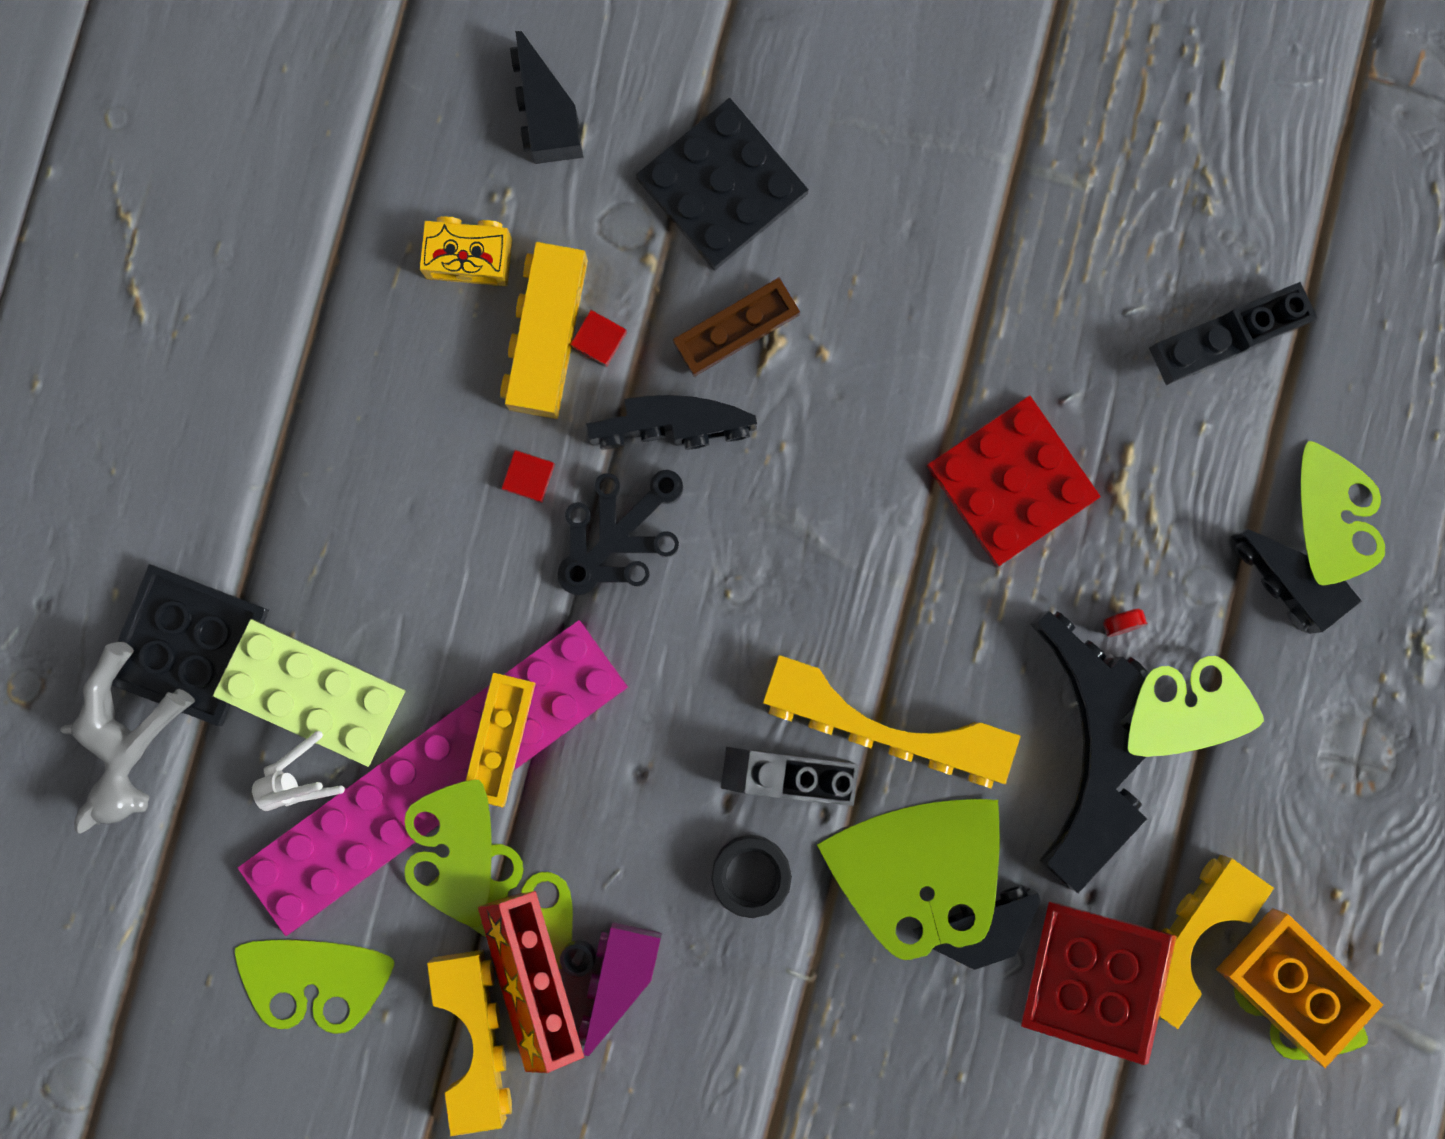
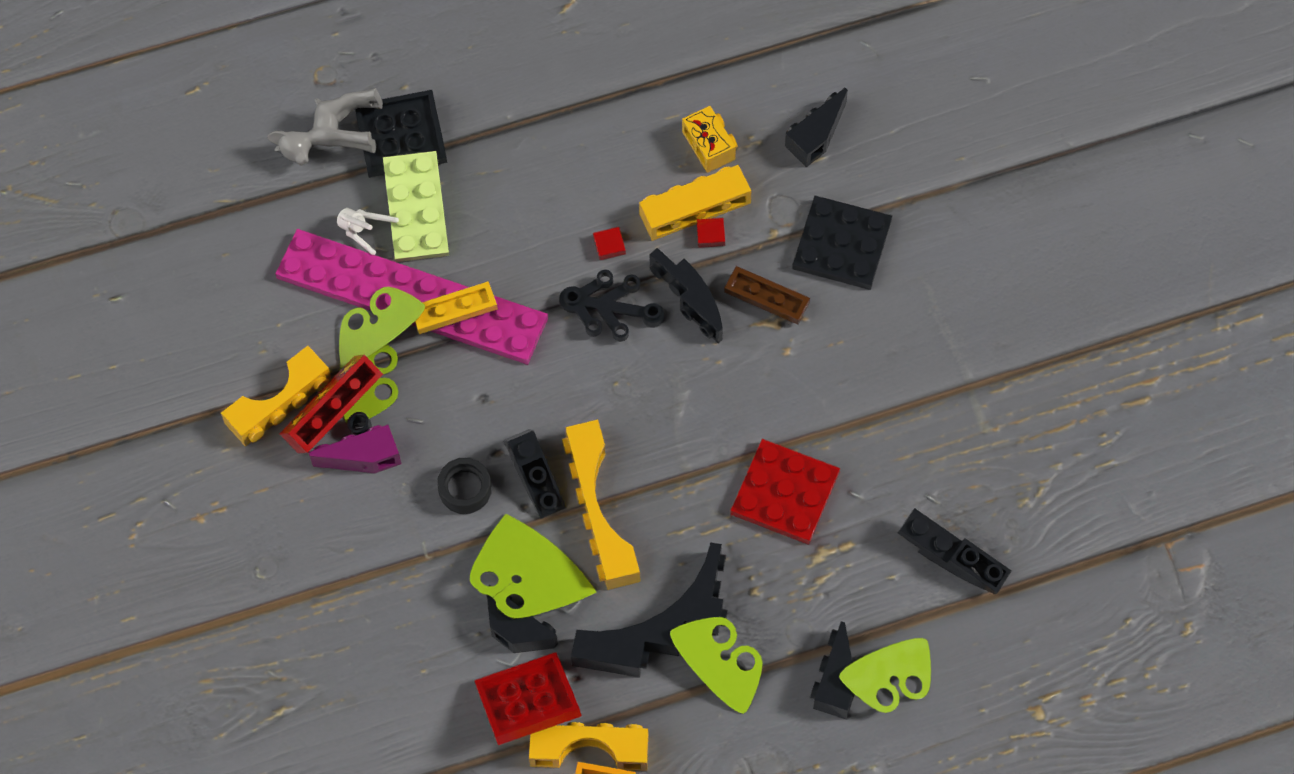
camera: 60 degrees right, 20 degrees down
lime piece [235,940,394,1034] -> none
red tile [1103,608,1148,637] -> none

